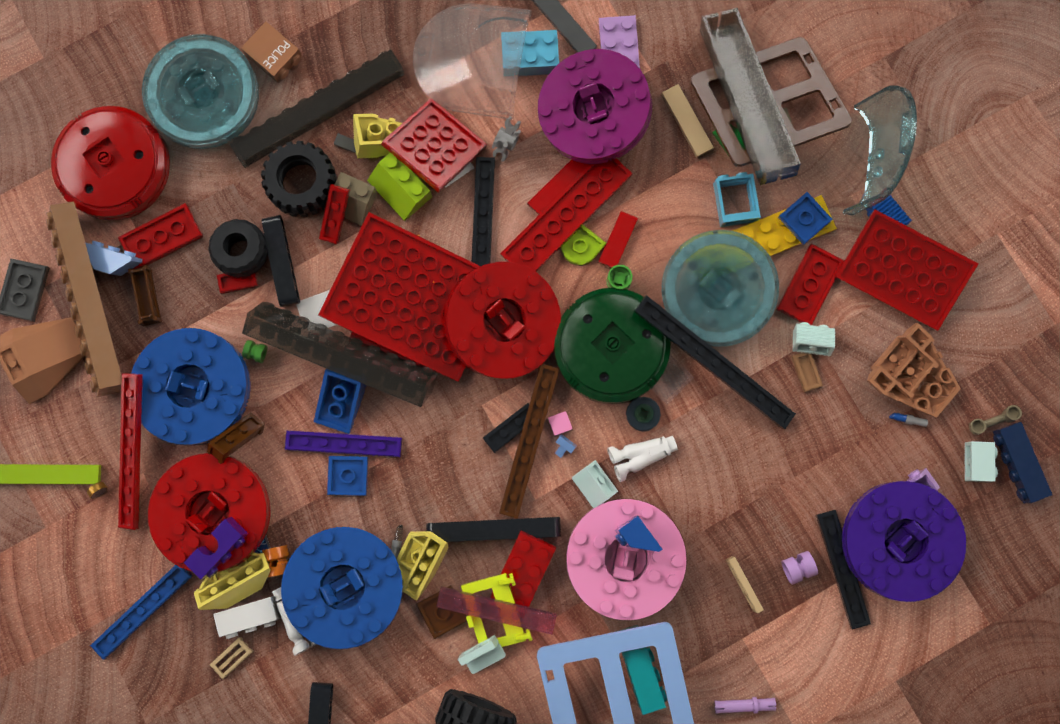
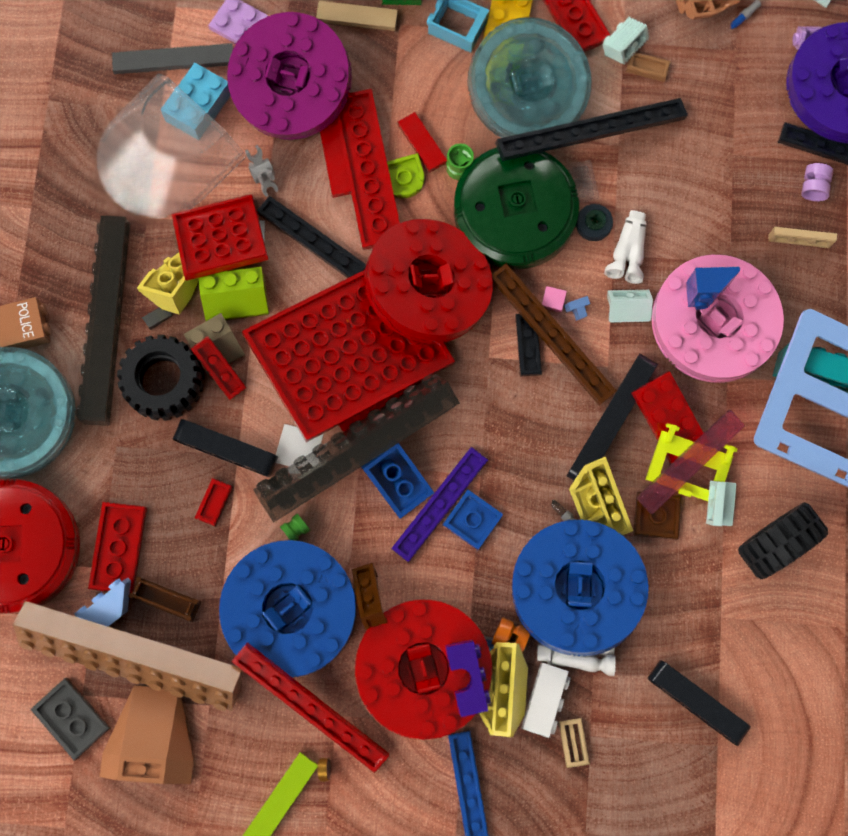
camera: 60 degrees left, 5 degrees down
black tyre [208,219,268,278] -> none

